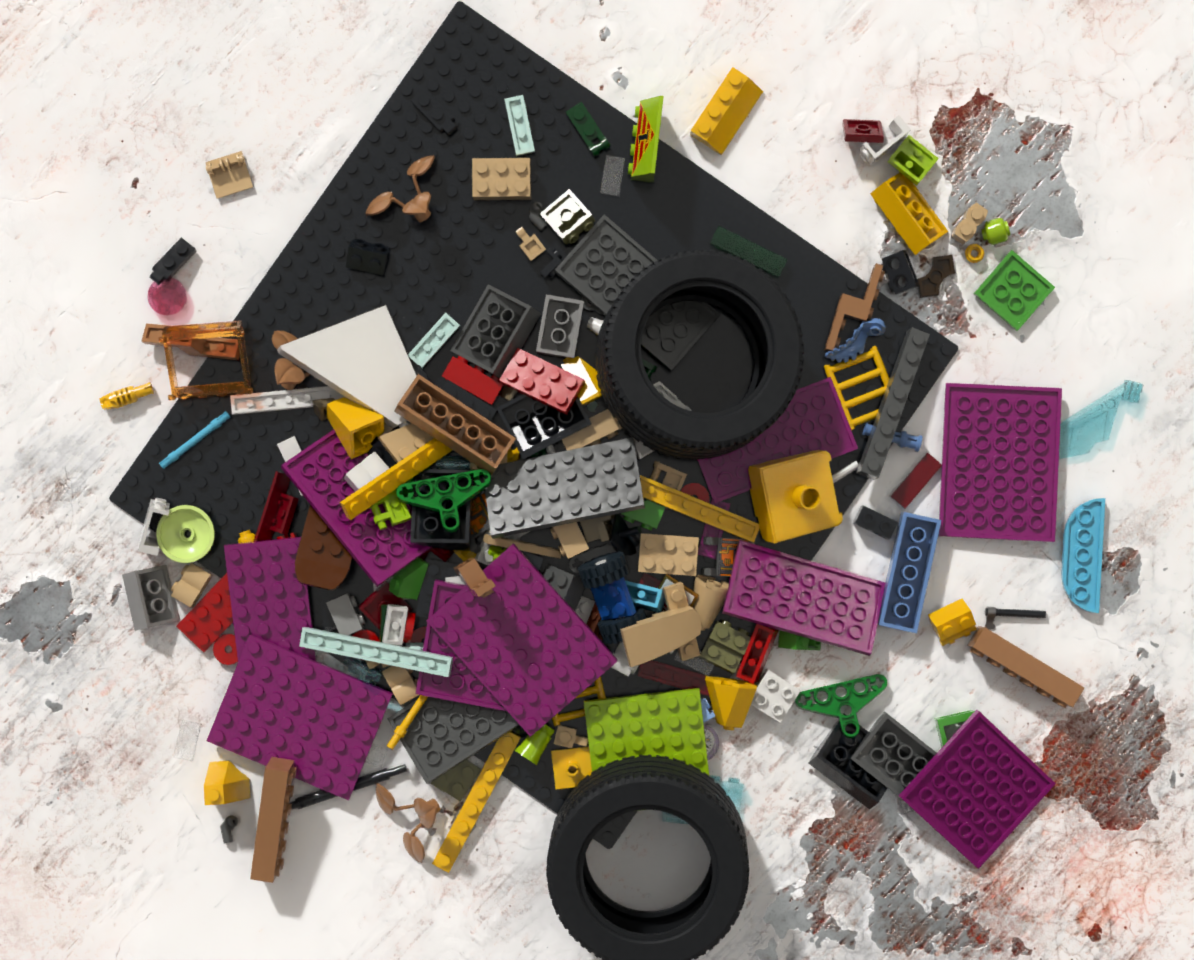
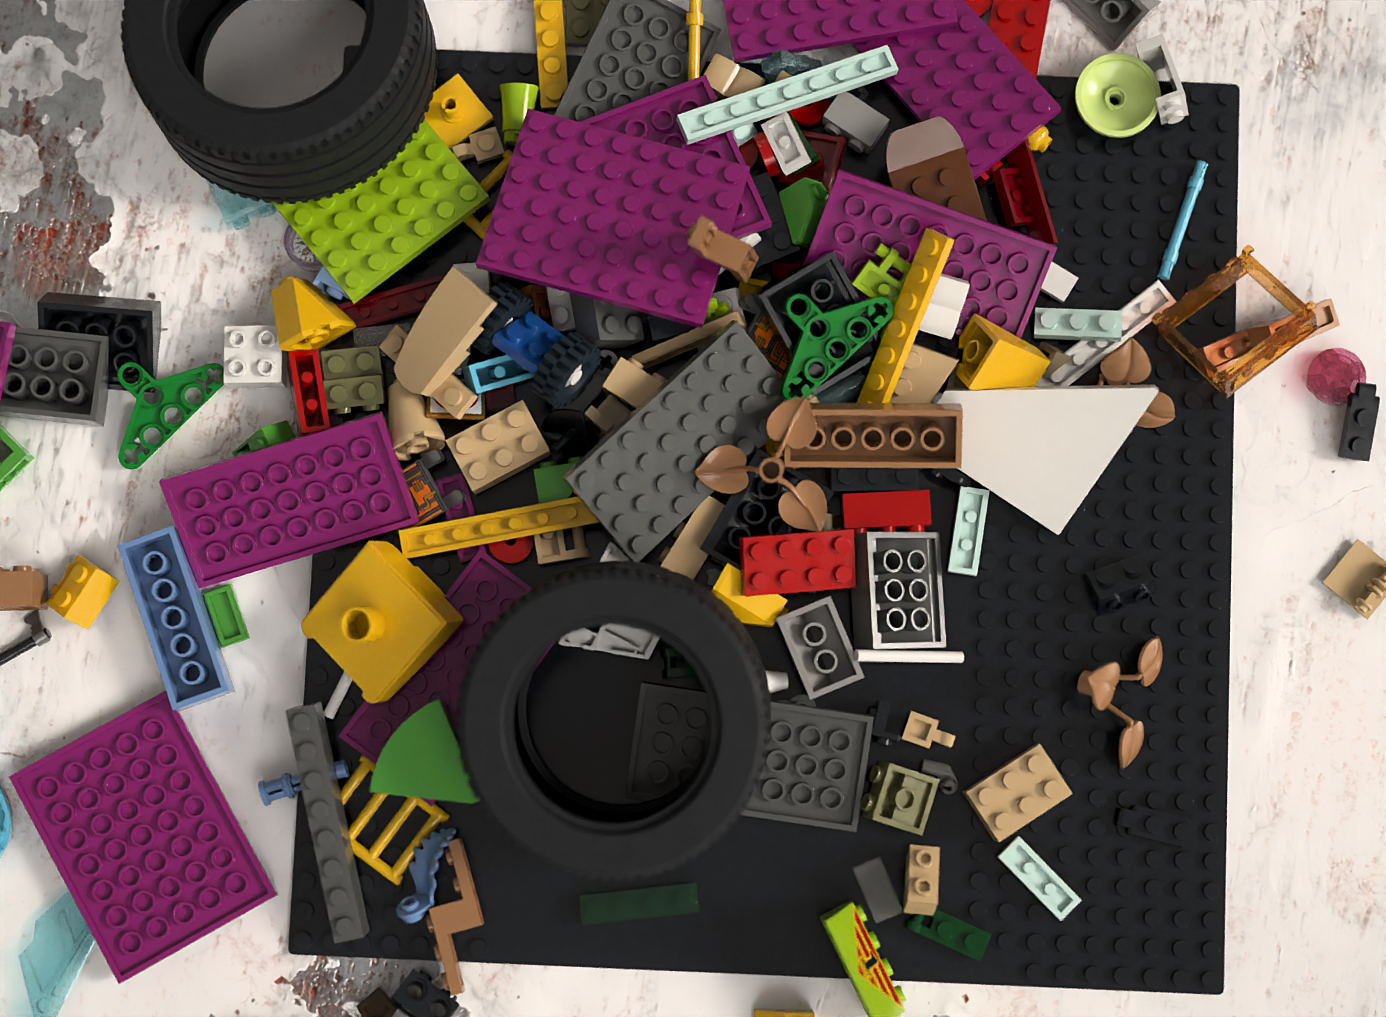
camera: 145 degrees right, 5 degrees down
yellow hinge [100,382,154,410] -> none
tan brick [171,563,213,608] -> none
black brick [853,505,898,540] -> none
dark red tile [890,453,942,509] -> none
none -> bright green tile [203,584,250,648]
none -> bright green piece [370,699,480,803]
none -> medium nougat plant [695,397,827,532]
none -> white bar [854,650,964,663]
none -> tan brick [903,845,940,915]
none -> light aqua plate [1034,308,1122,342]

